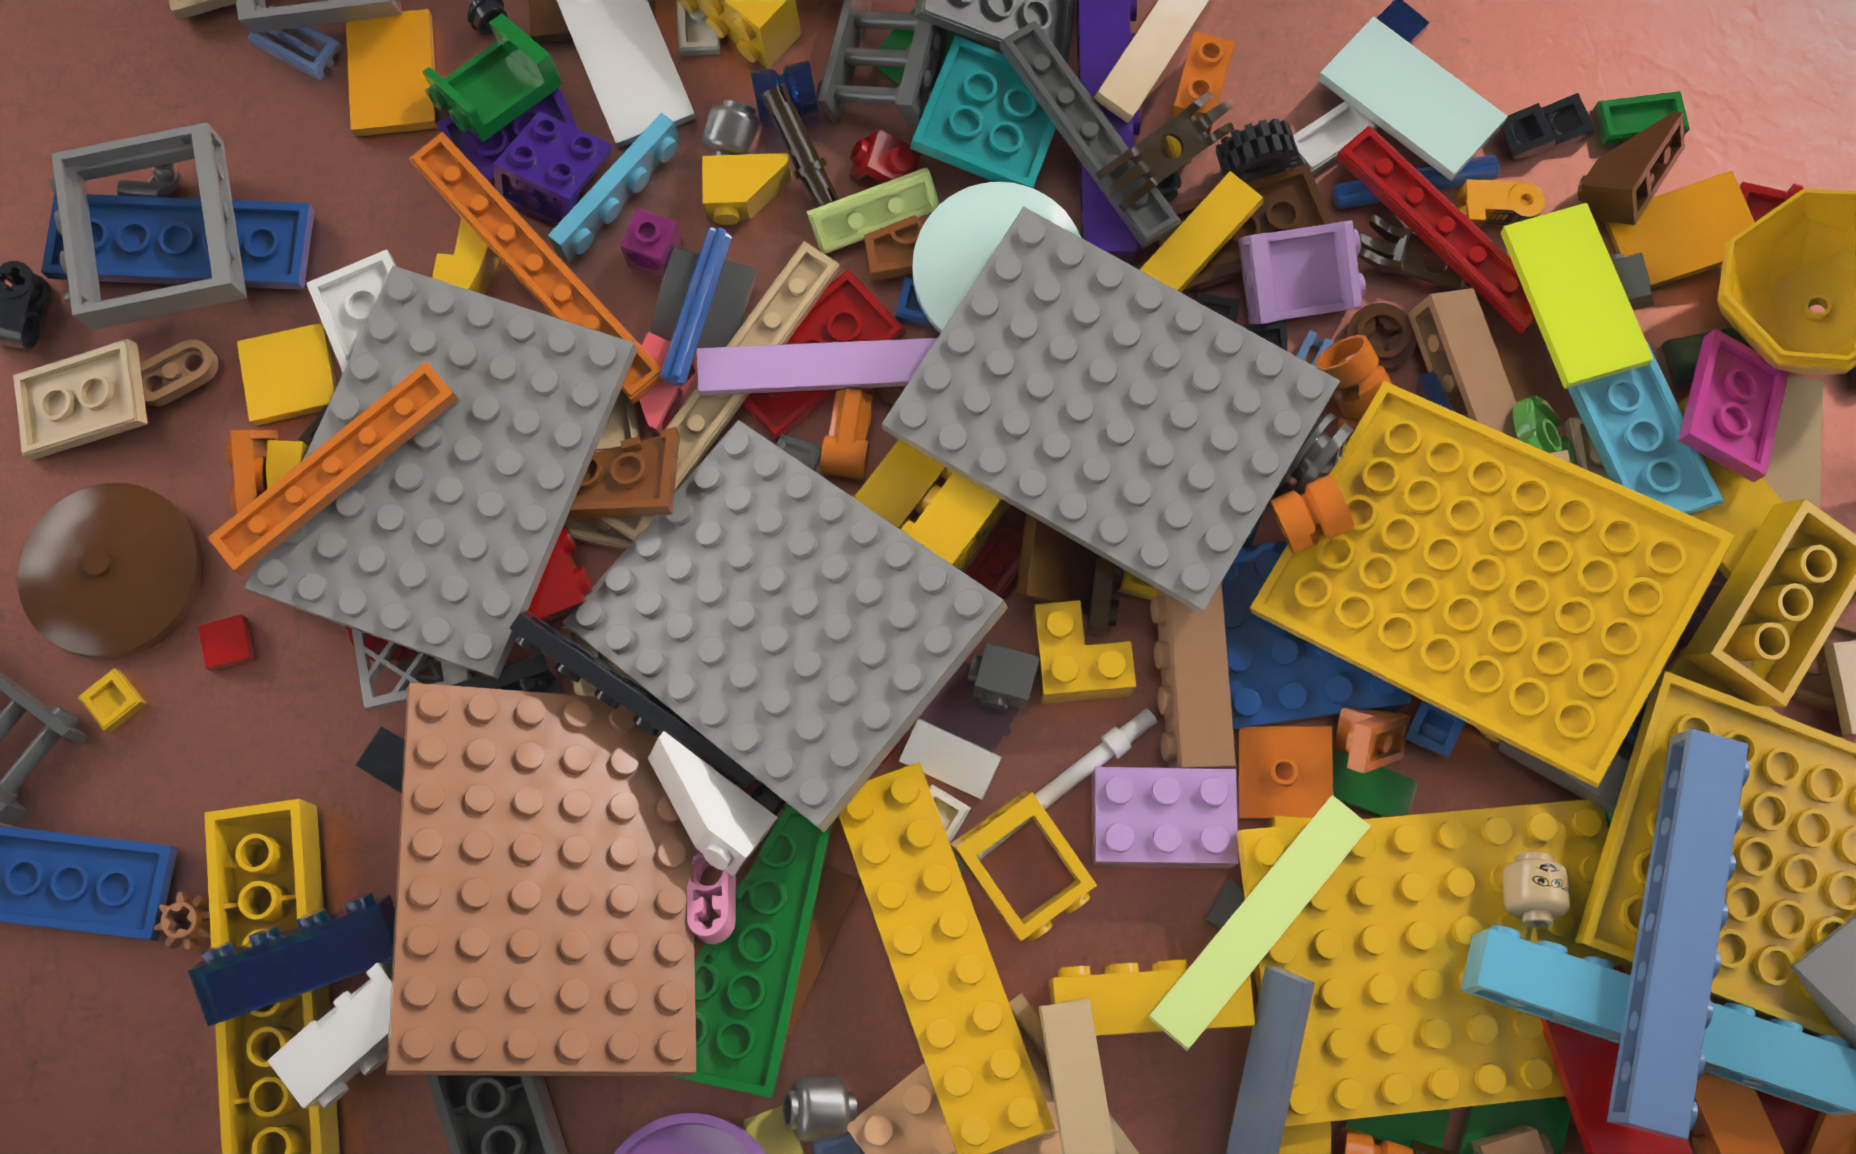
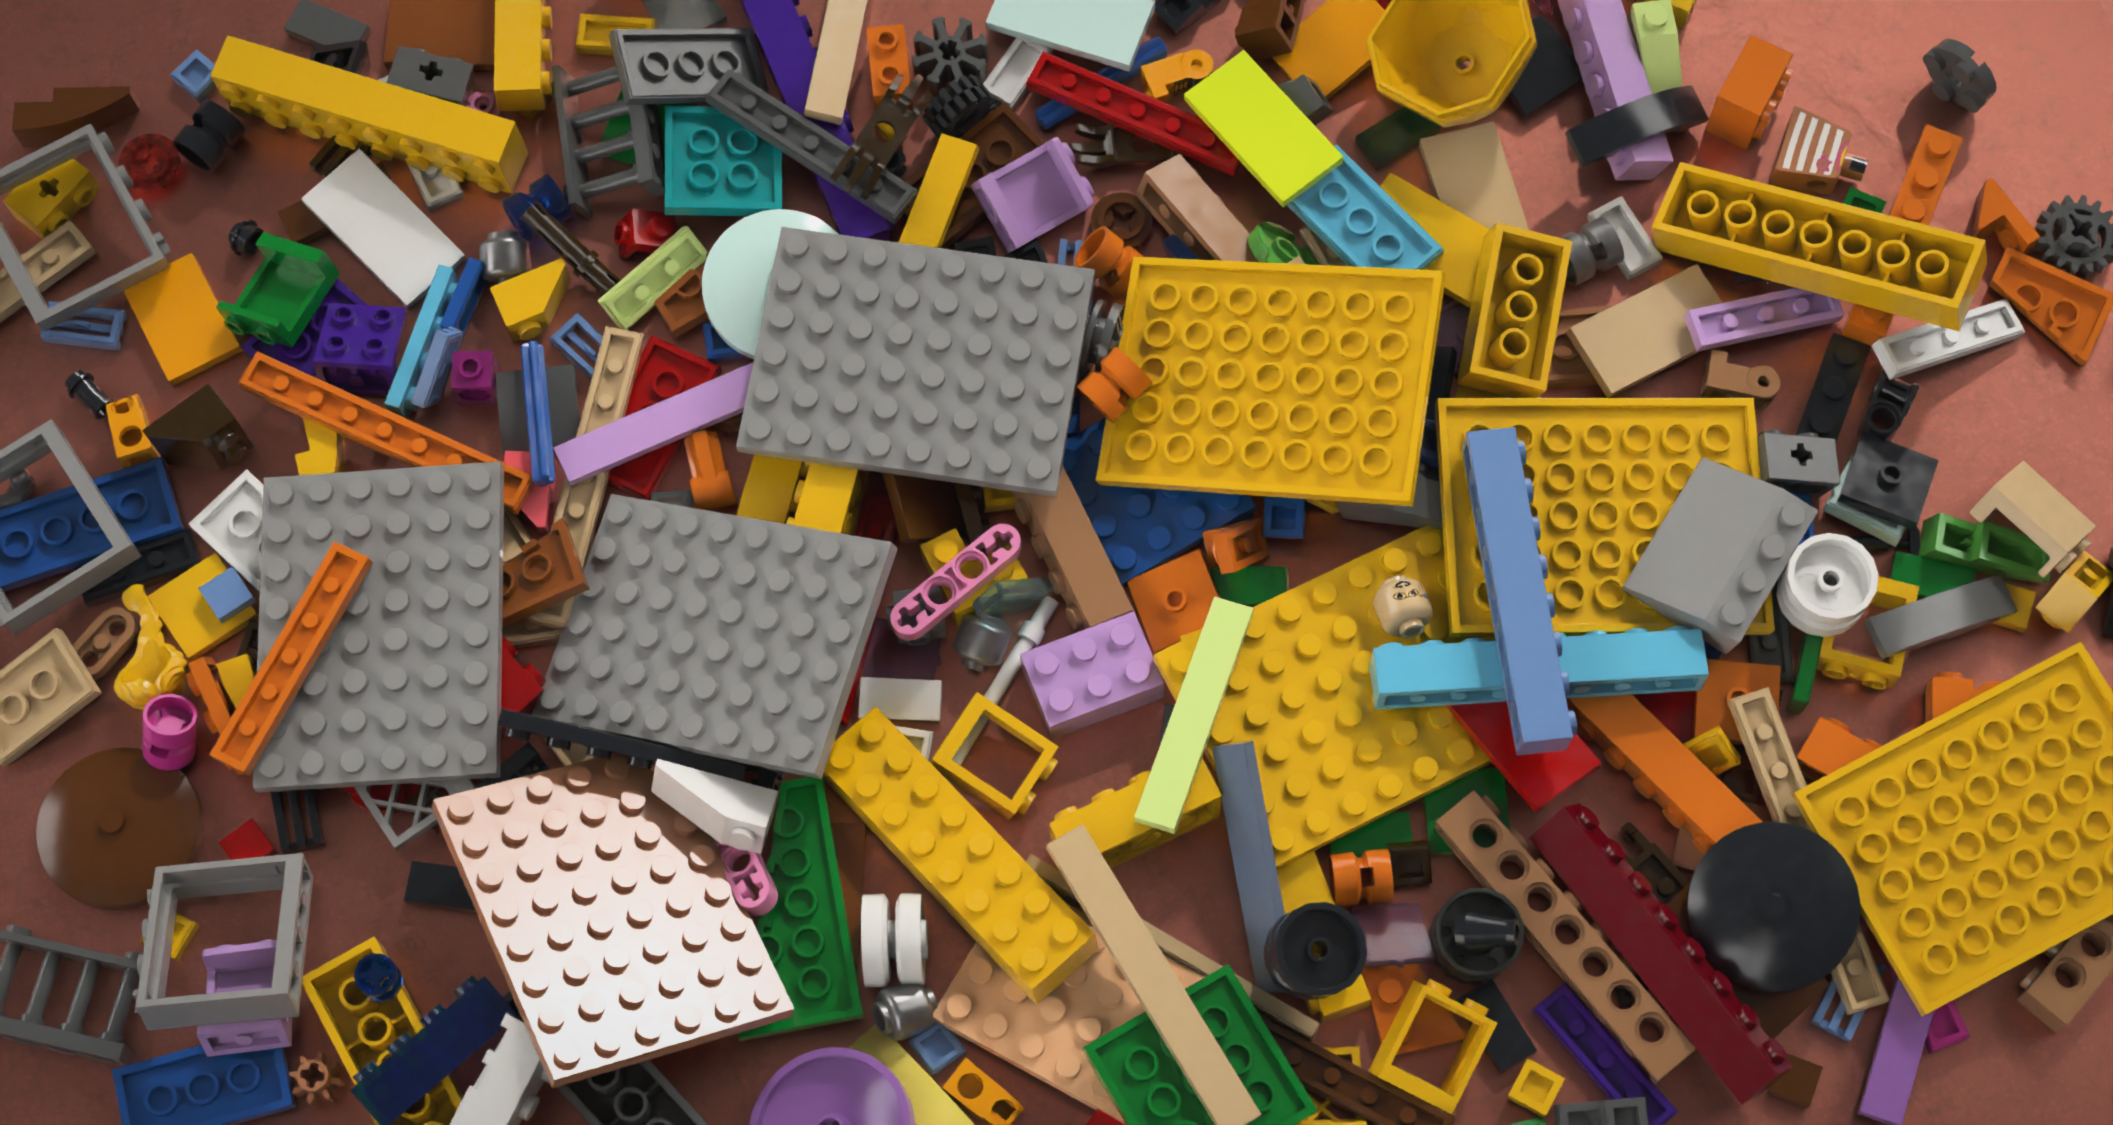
camera: 20 degrees left, 5 degrees down
dark pink plate [1678,328,1789,482] -> none
none -> black pin [65,370,114,419]
none -> black tile [75,528,202,607]
none -> light orange leg [106,394,161,468]
none -> yellow hair [113,584,188,710]
none -> light grey window [132,853,313,1030]
none -> dark brown slope [142,384,254,470]
none -> dark pink wheel [142,694,198,771]
none -> lavender panel [197,939,292,1057]
none -> medium blue tile [198,566,256,623]
none -> black tile [270,789,325,855]
none -> clear blue wheel [354,953,403,1002]
none -> medium blue tile [411,326,464,408]
none -> blue tile [439,257,488,342]
none -> medium blue tile [549,313,603,380]
none -> white wheel [861,893,928,987]
none -> bright pink beam [890,524,1022,641]
none -> dark grey gear [912,17,988,98]
none -> flat silver head [953,609,1011,672]
none -> clear light blue tile [972,577,1054,616]

